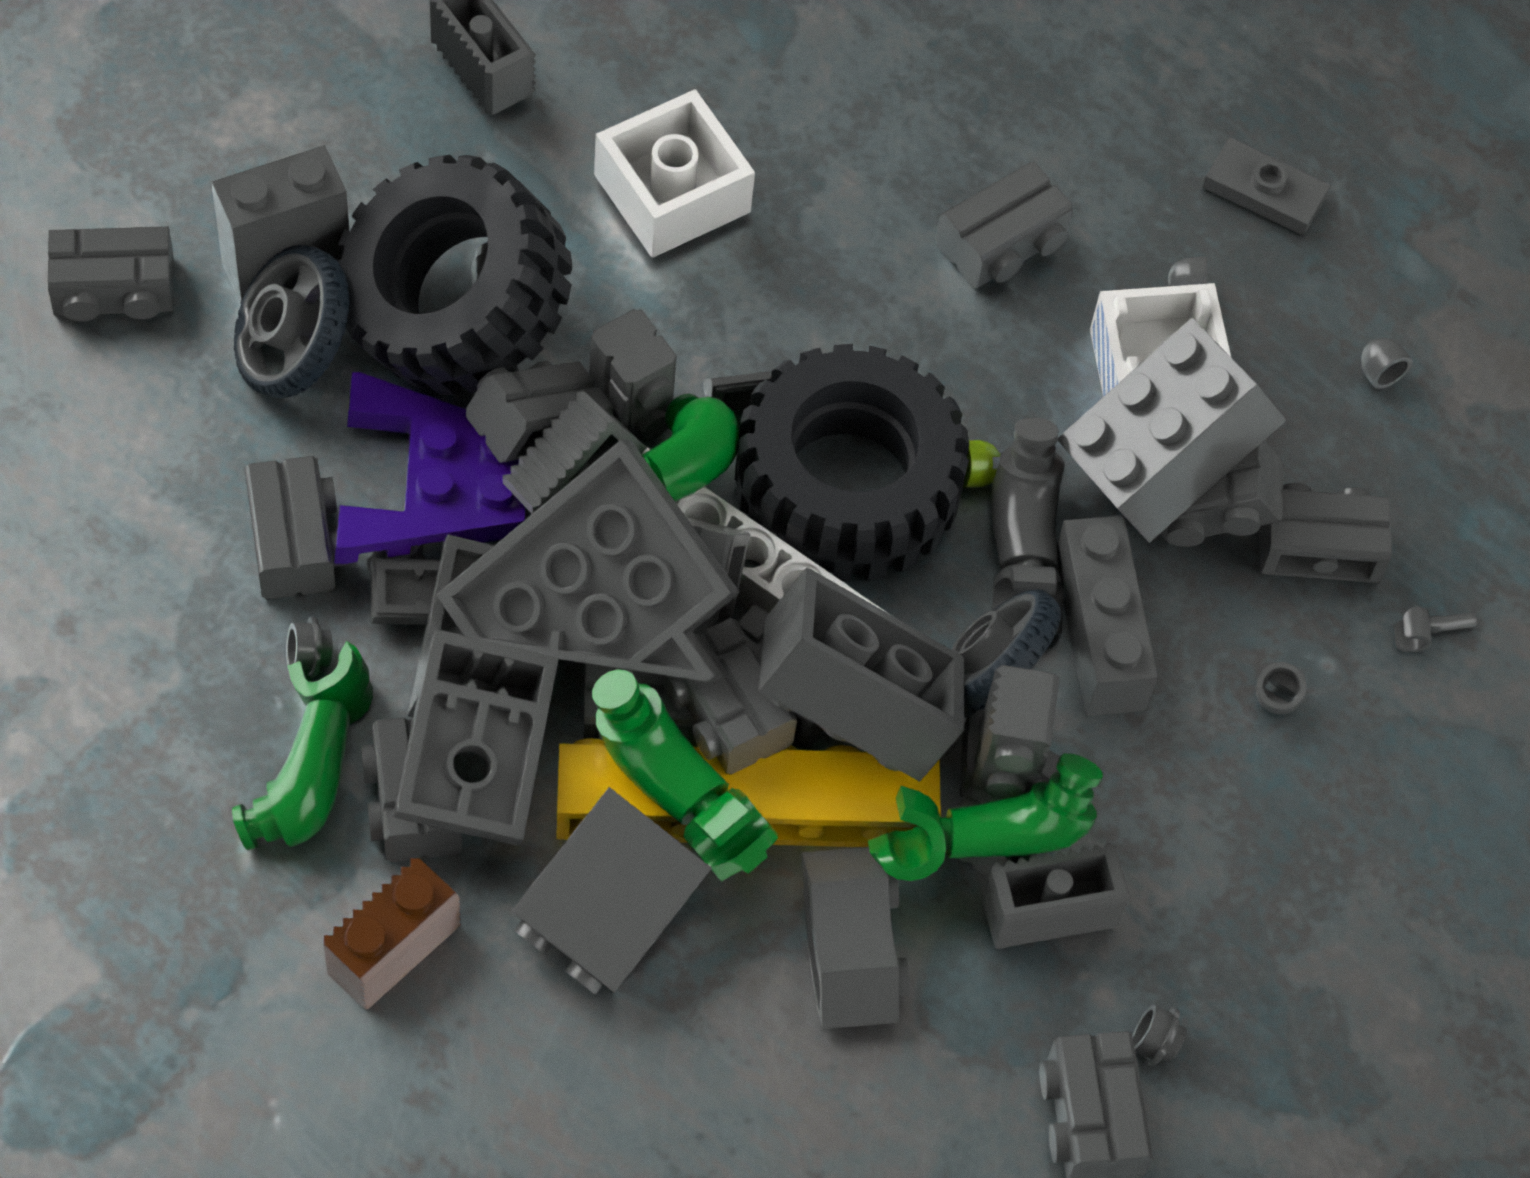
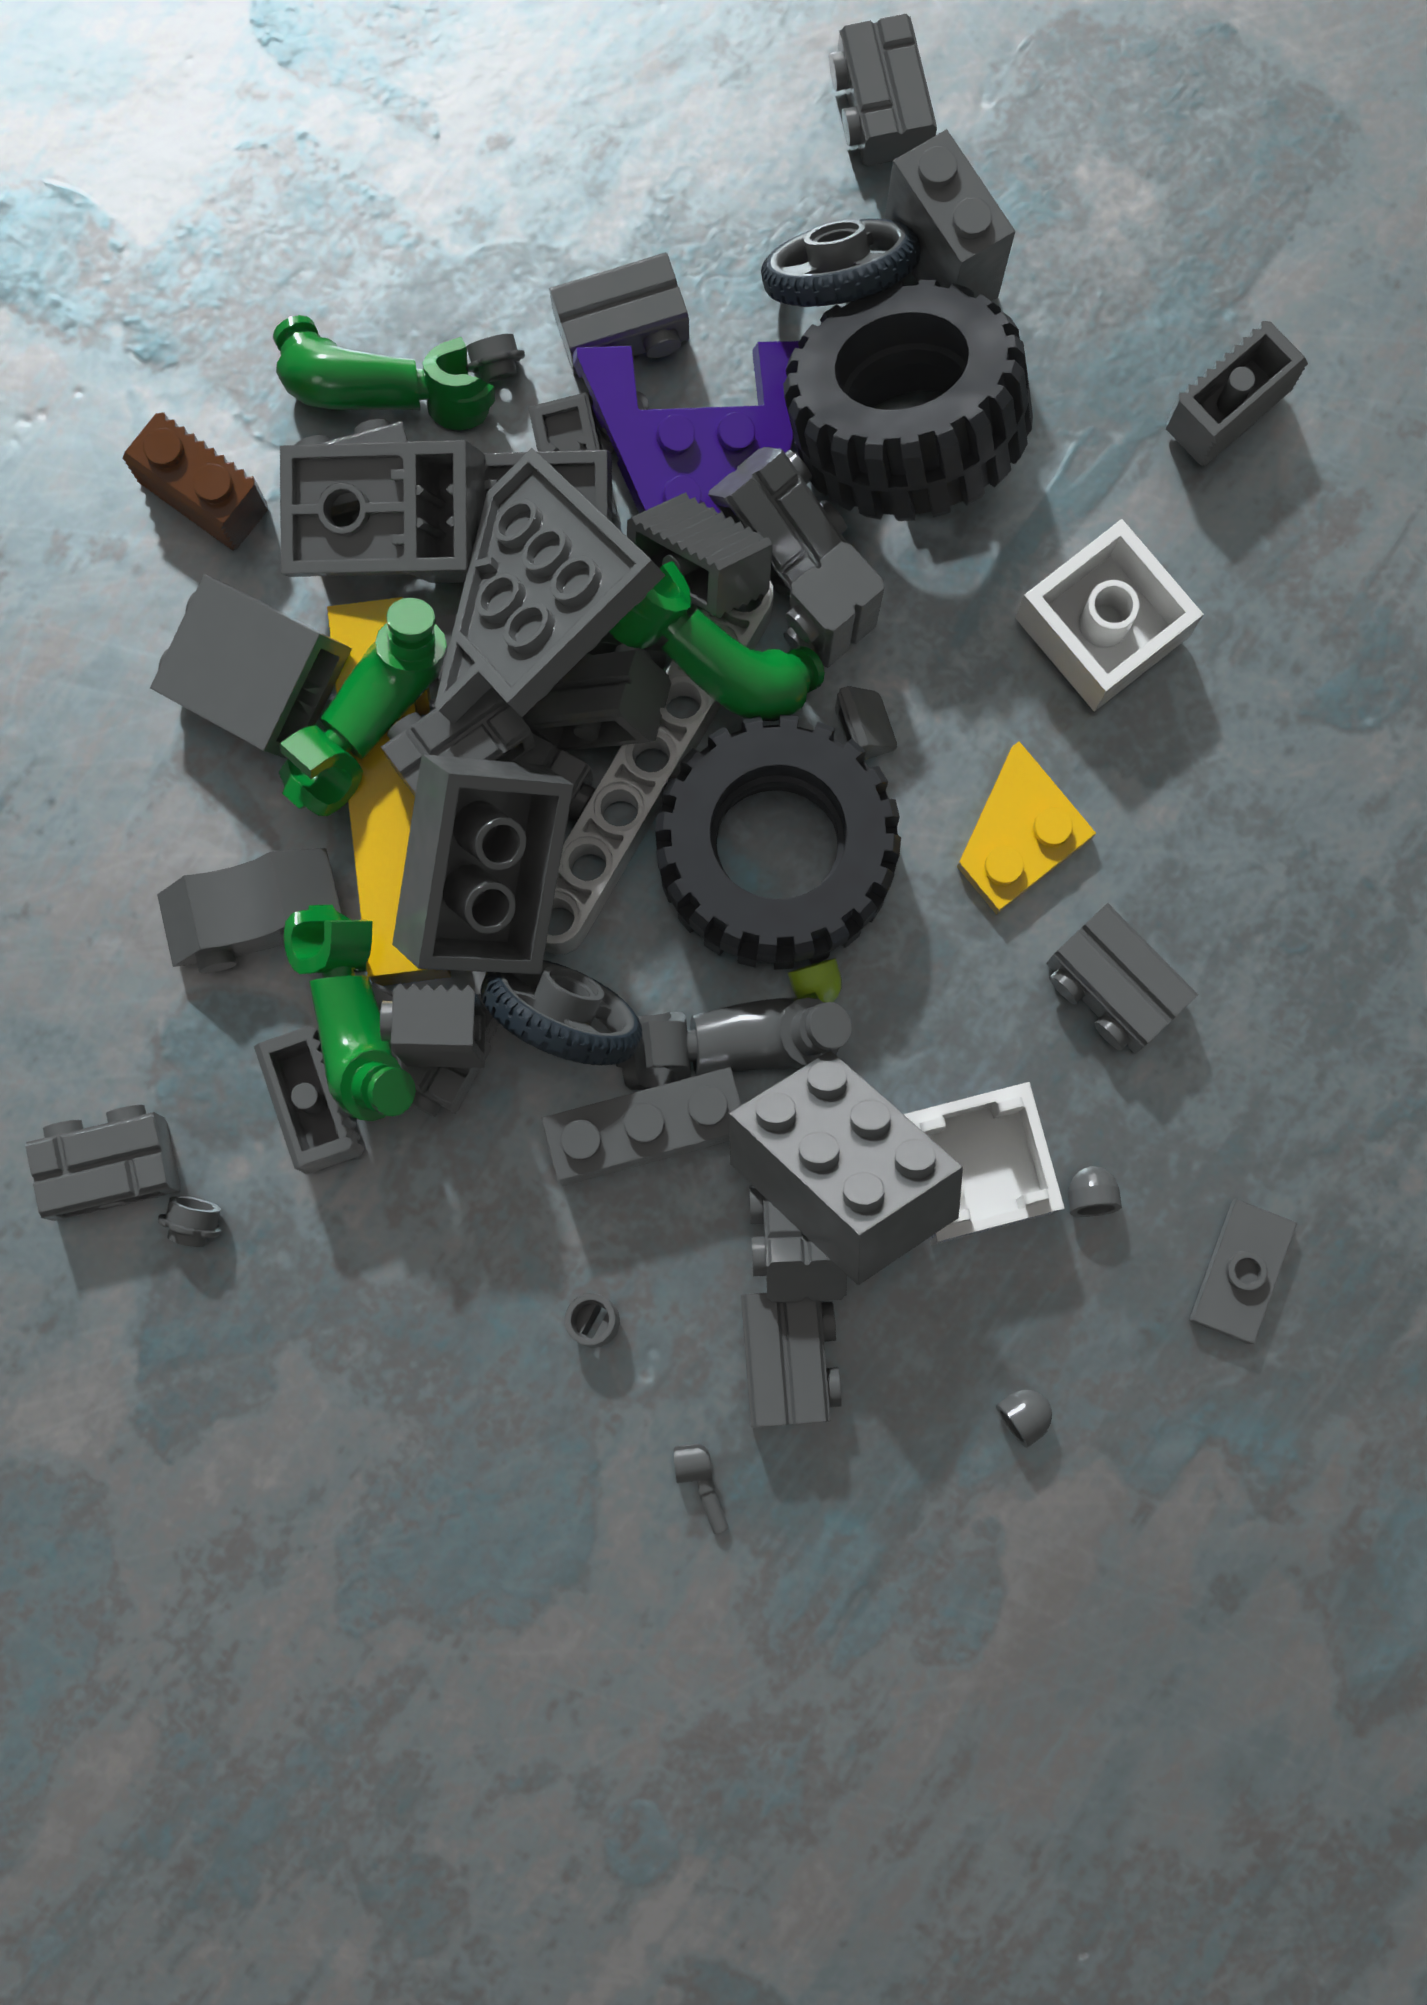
camera: 90 degrees right, 20 degrees up
none -> yellow wing [957,741,1096,915]

